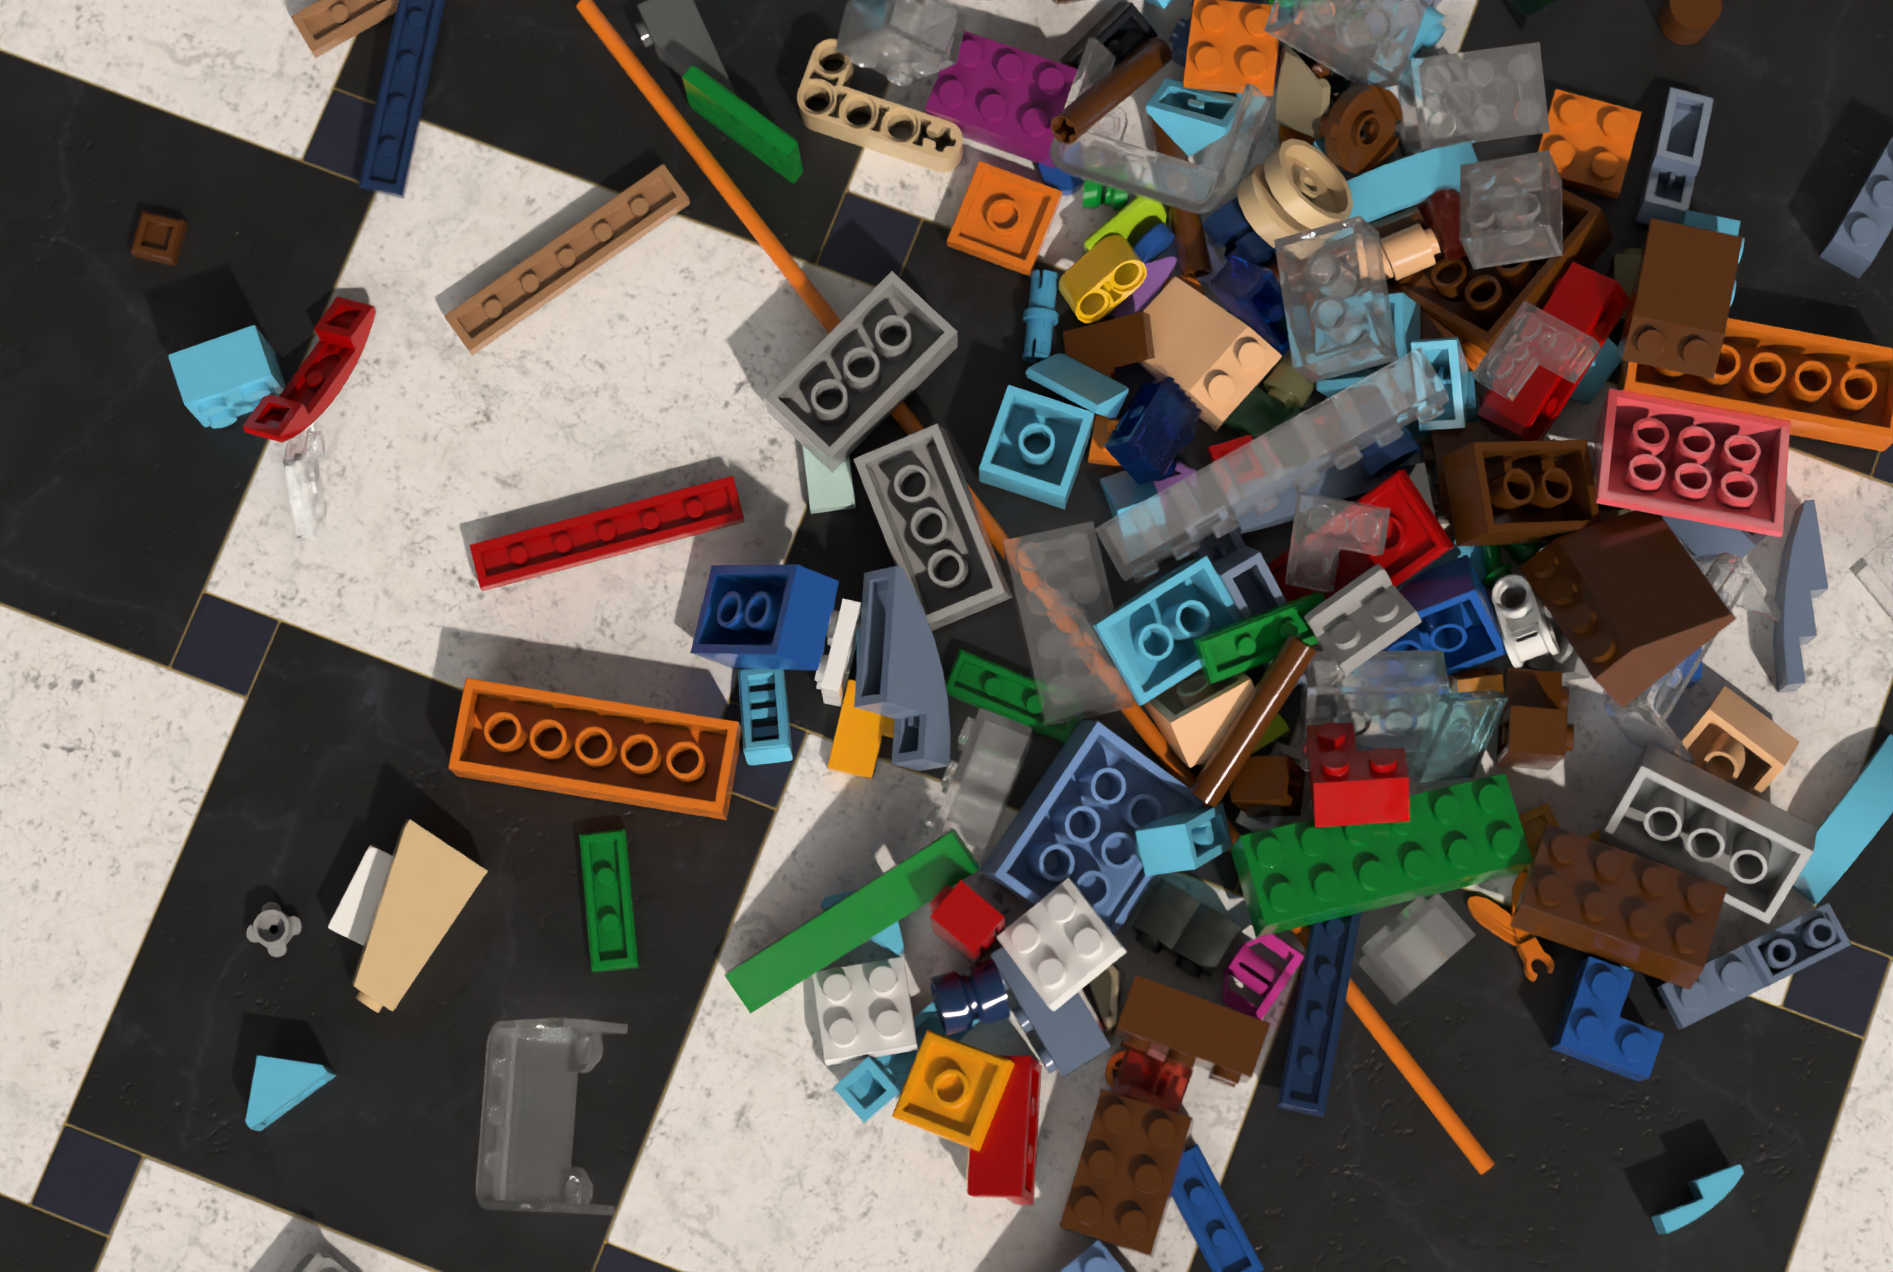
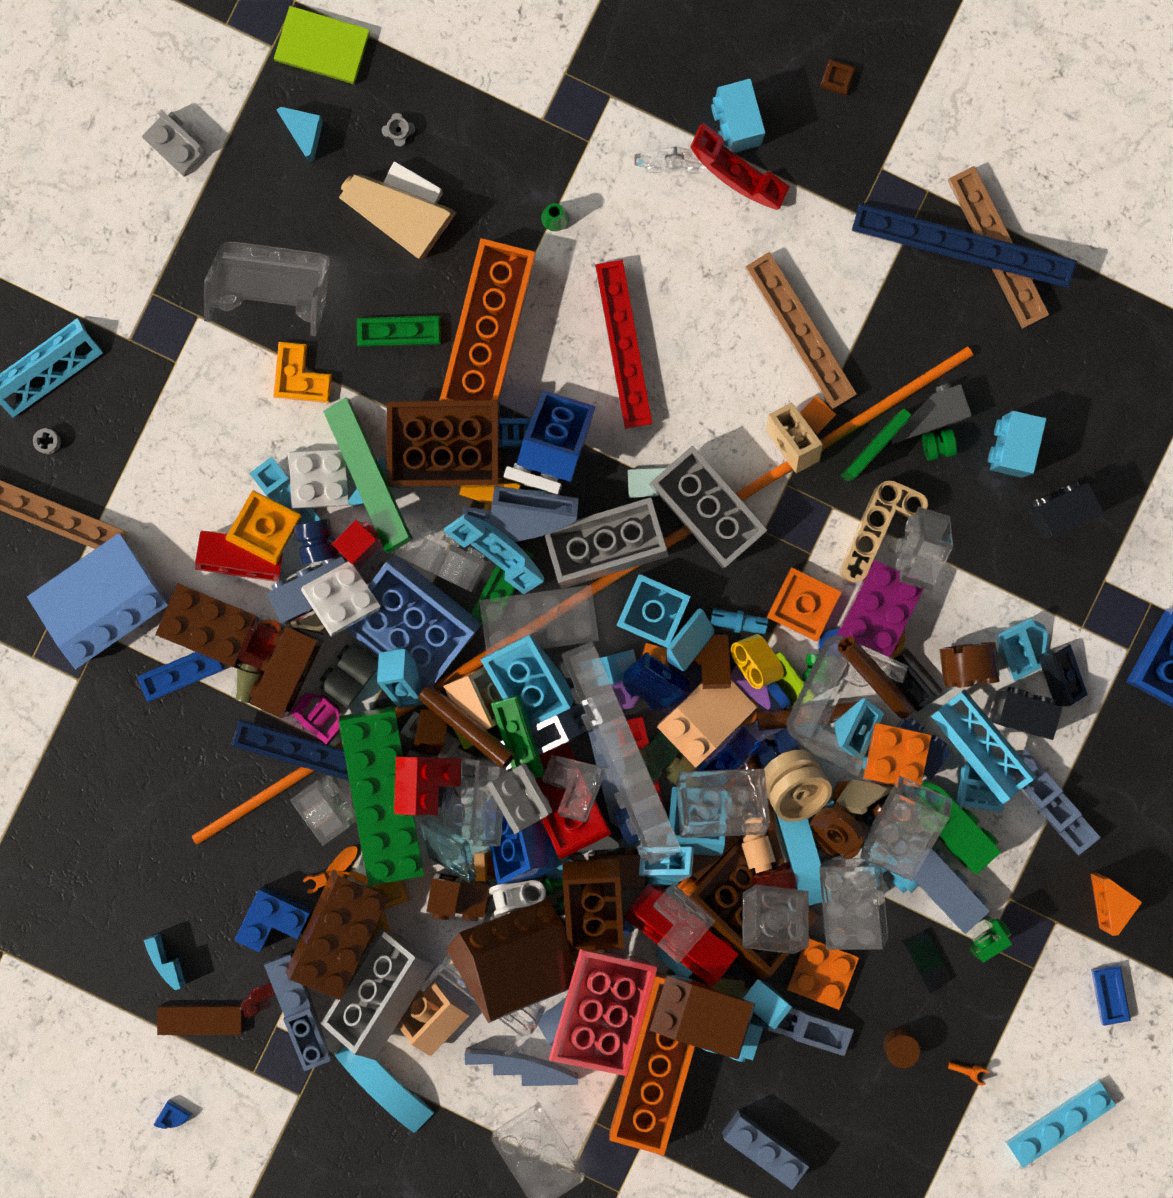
camera: 90 degrees right, 10 degrees up
none -> reddish brown tile [157,1005,243,1035]
none -> olive cone [235,660,264,703]
none -> clear red arm [240,982,276,1018]
none -> light orange tile [273,342,332,403]
none -> lime tile [274,6,370,85]
none -> reddish brown slope [387,400,504,488]
none -> medium azure slope [444,514,544,594]
none -> green cone [541,203,569,231]
none -> medium azure slope [743,979,792,1029]
none -> tan brick [766,403,823,473]
none -> orange tile [800,396,836,435]
none -> green wheel [922,429,957,461]

